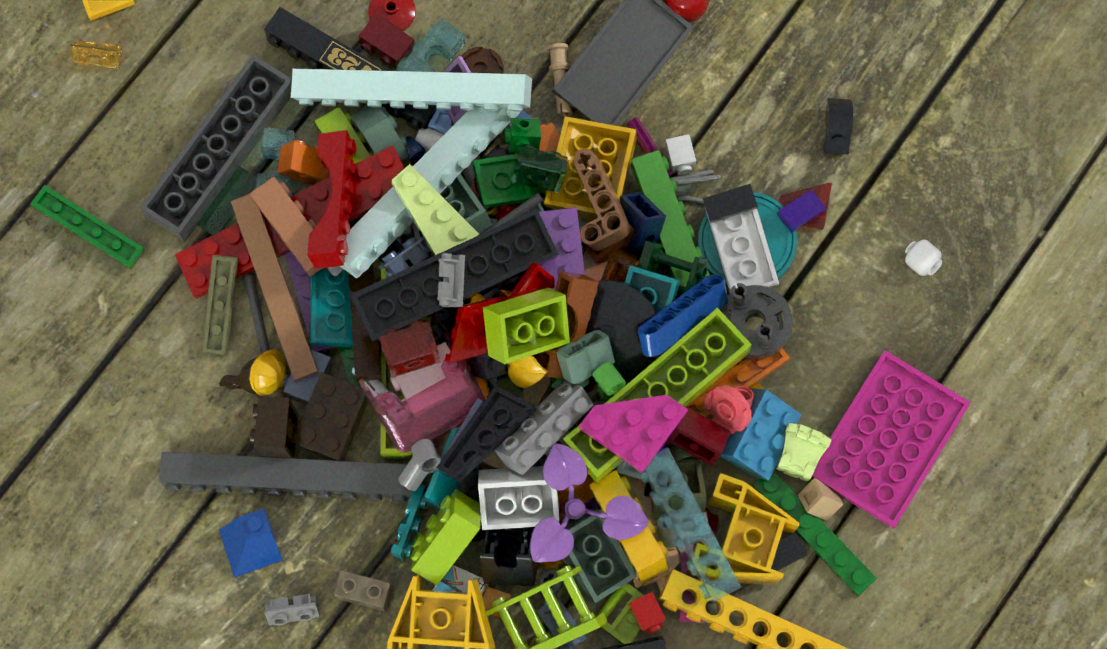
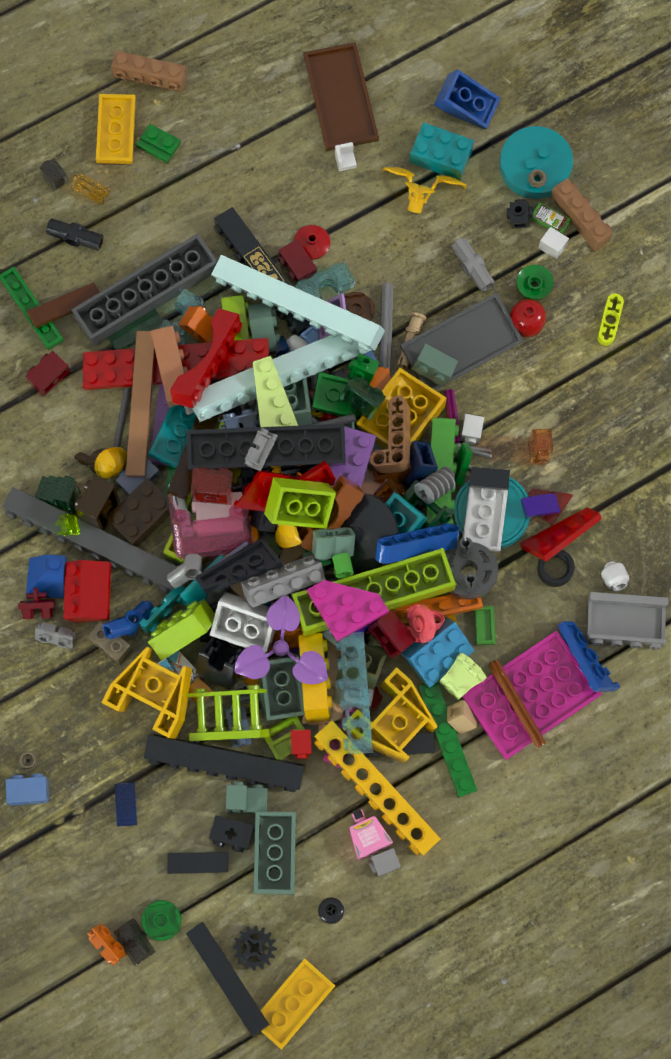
camera: 20 degrees right, 0 degrees up
olive tile [201,255,238,356] -> none
black brick [824,98,853,154] -> none
none -> dark red hips [18,587,56,619]
none -> dark red brick [25,350,71,397]
none -> reddish brown tile [27,283,100,328]
none -> clear green brick [35,476,81,513]
none -> clear smoke brick [39,158,68,192]
none -> black piece [46,218,104,251]
none -> clear neon green tile [55,513,80,536]
none -> red slope [63,560,111,623]
none -> blue piece [102,601,154,639]
none -> light grey axle [380,283,393,370]
none -> sand green brick [411,343,458,387]
none -> light grey piece [414,467,455,504]
none -> green tile [454,443,473,486]
none -> bright green tile [474,606,496,646]
none -> dark orange axle [489,660,546,748]
none -> red wing [520,507,602,562]
none -> clear orange brick [528,428,553,465]
none -> black tyre [537,550,575,587]
none -> blue wing [558,621,620,692]
none -> light grey panel [586,592,668,650]

